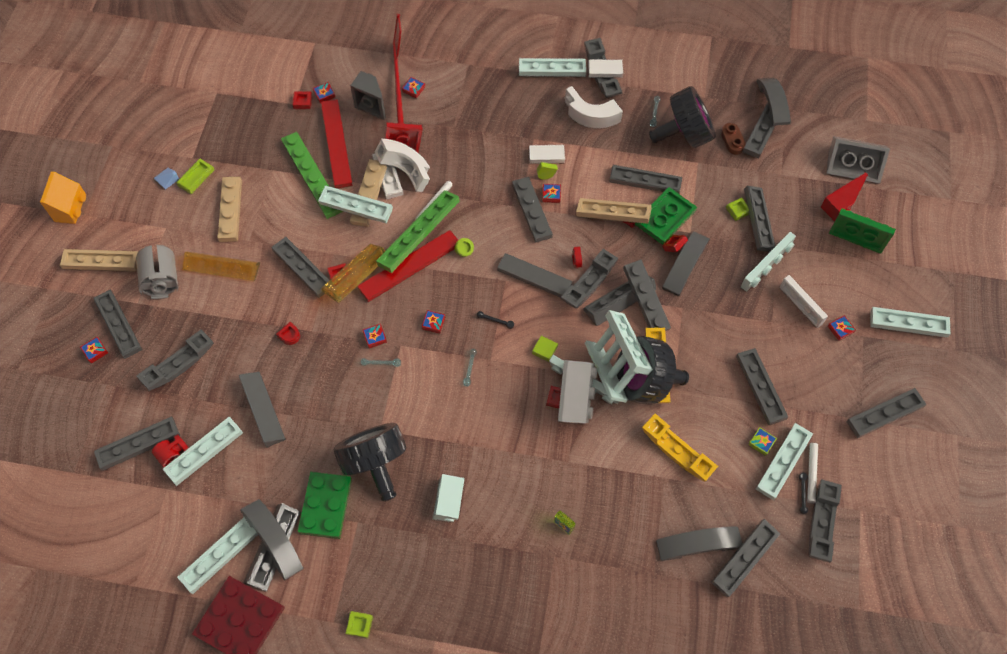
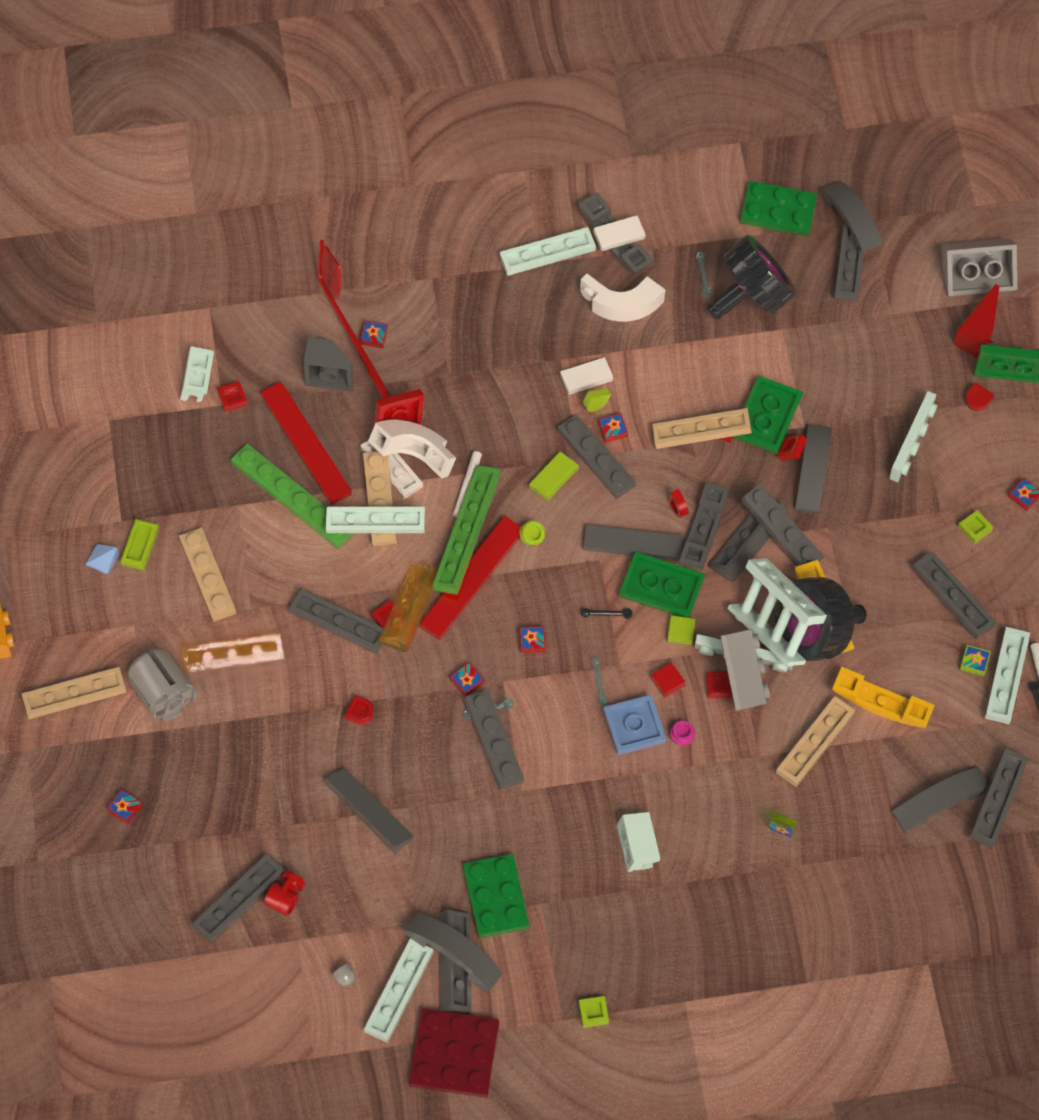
camera: 20 degrees left, 0 degrees up
dark grey tile [93,289,143,359] -> none
dark grey slope [136,329,214,390] -> none
light aqua plate [163,417,243,486] -> none
tile [313,82,336,104] -> none
black wheel [333,423,406,501] -> none
dark grey tile [609,165,682,194] -> none
copper plate [721,123,746,155] -> none
lime tile [726,198,749,221] -> none
dark grey tile [744,185,776,252] -> none
white tile [780,275,828,328] -> none
none -> light aqua hinge [180,346,214,402]
none -> light grey hinge [332,963,355,986]
none -> dark grey plate [464,690,524,790]
none -> lime tile [529,452,579,502]
none -> medium blue plate [603,695,666,755]
none -> green plate [619,551,705,618]
none -> red tile [650,662,685,698]
none -> dark pink plate [670,721,695,746]
none -> green plate [740,180,818,237]
none -> tan plate [776,696,855,787]
none -> lime tile [958,510,993,544]
none -> red tile [965,382,995,411]

